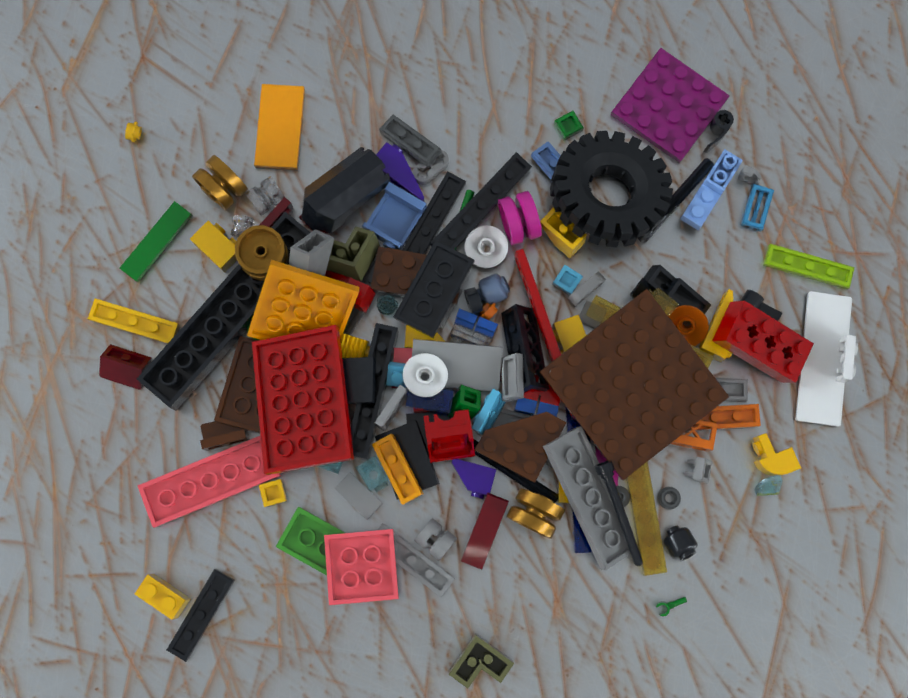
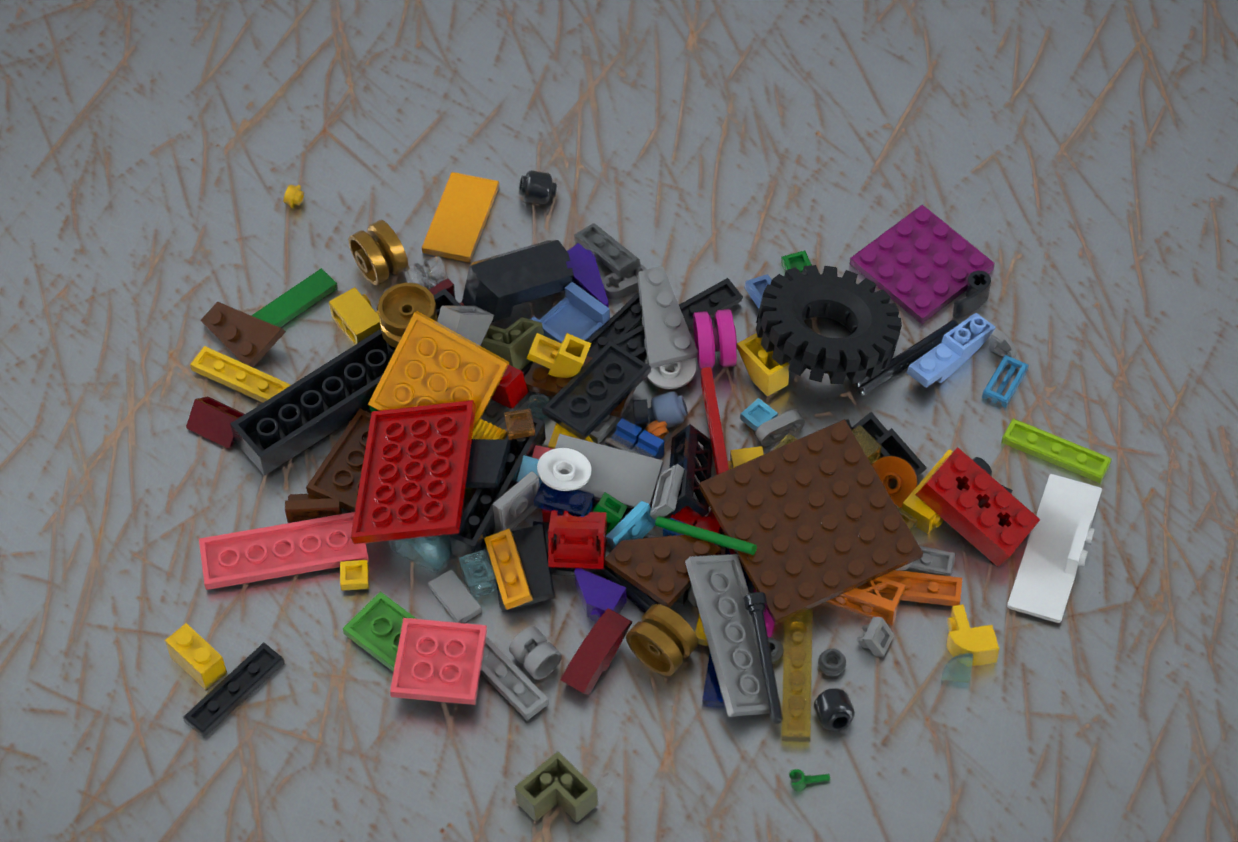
camera: 15 degrees right, 25 degrees down
none -> reddish brown wing [200,301,286,368]
none -> clear orange tile [504,408,535,440]
none -> black head [519,171,557,205]
none -> yellow brick [526,333,591,378]
none -> light grey wing [637,266,698,368]
none -> green bar [655,516,757,555]

